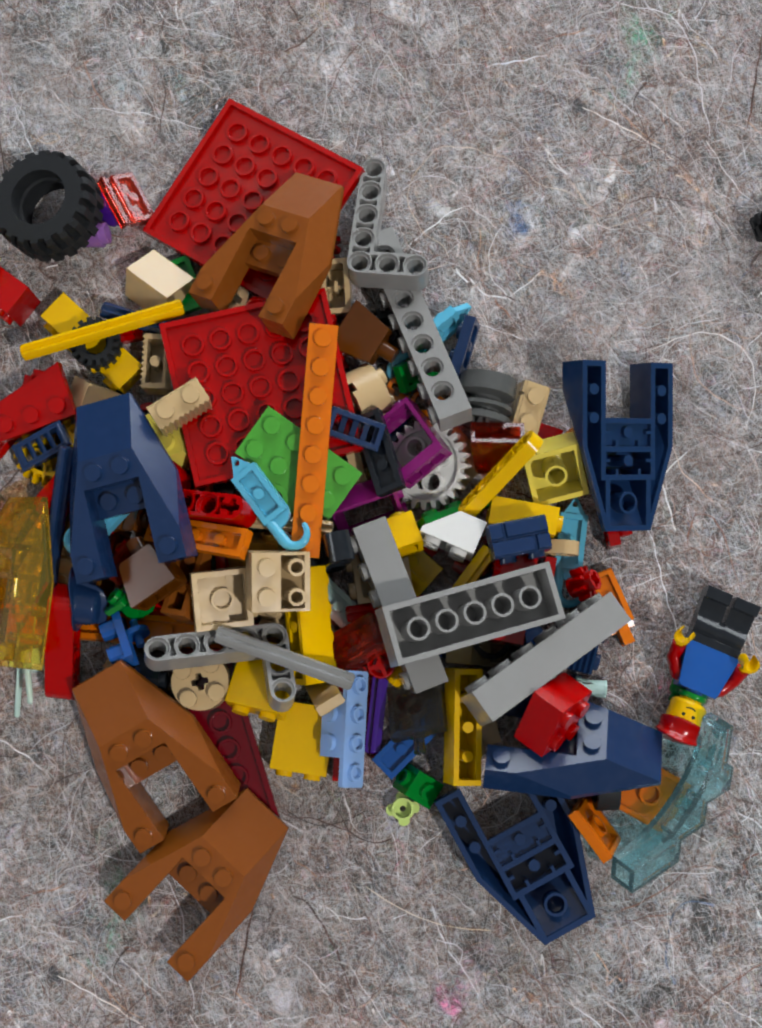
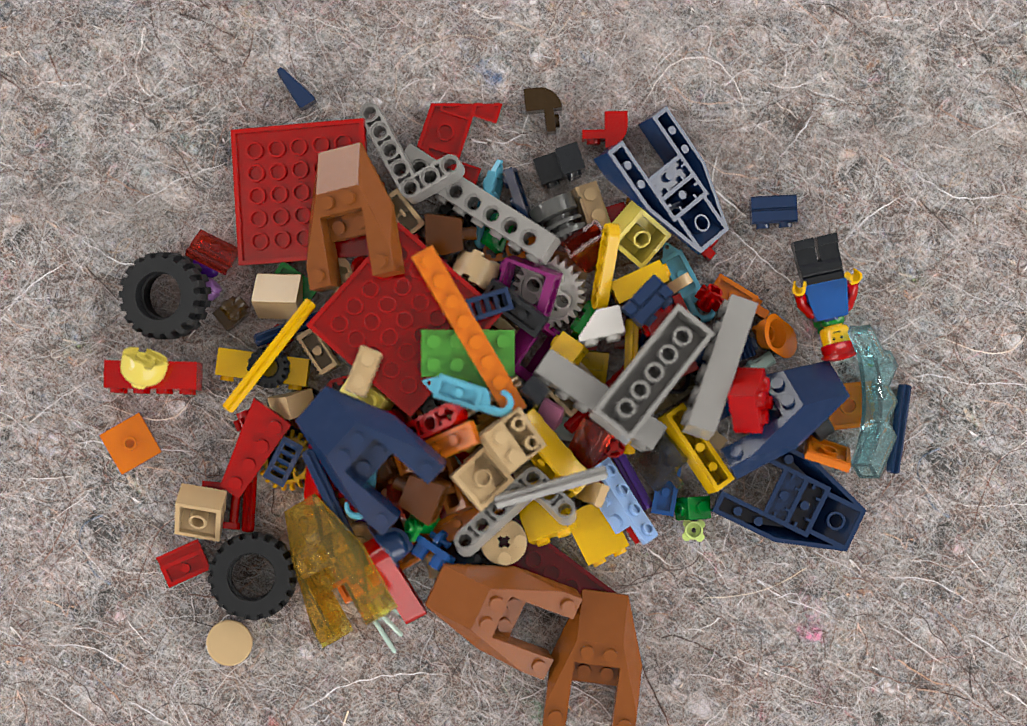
camera: 40 degrees left, 5 degrees up
none -> dark brown brick [212,296,250,332]
none -> dark blue slope [277,67,317,111]
none -> red wing [417,103,503,185]
none -> dark brown brick [523,87,562,135]
none -> black brick [533,141,586,189]
none -> bright pink slope [538,397,564,431]
none -> red brick [582,111,628,150]
none -> dark blue brick [749,194,798,230]
none -> orange piece [751,313,797,358]
none -> dark blue axle [886,384,912,474]

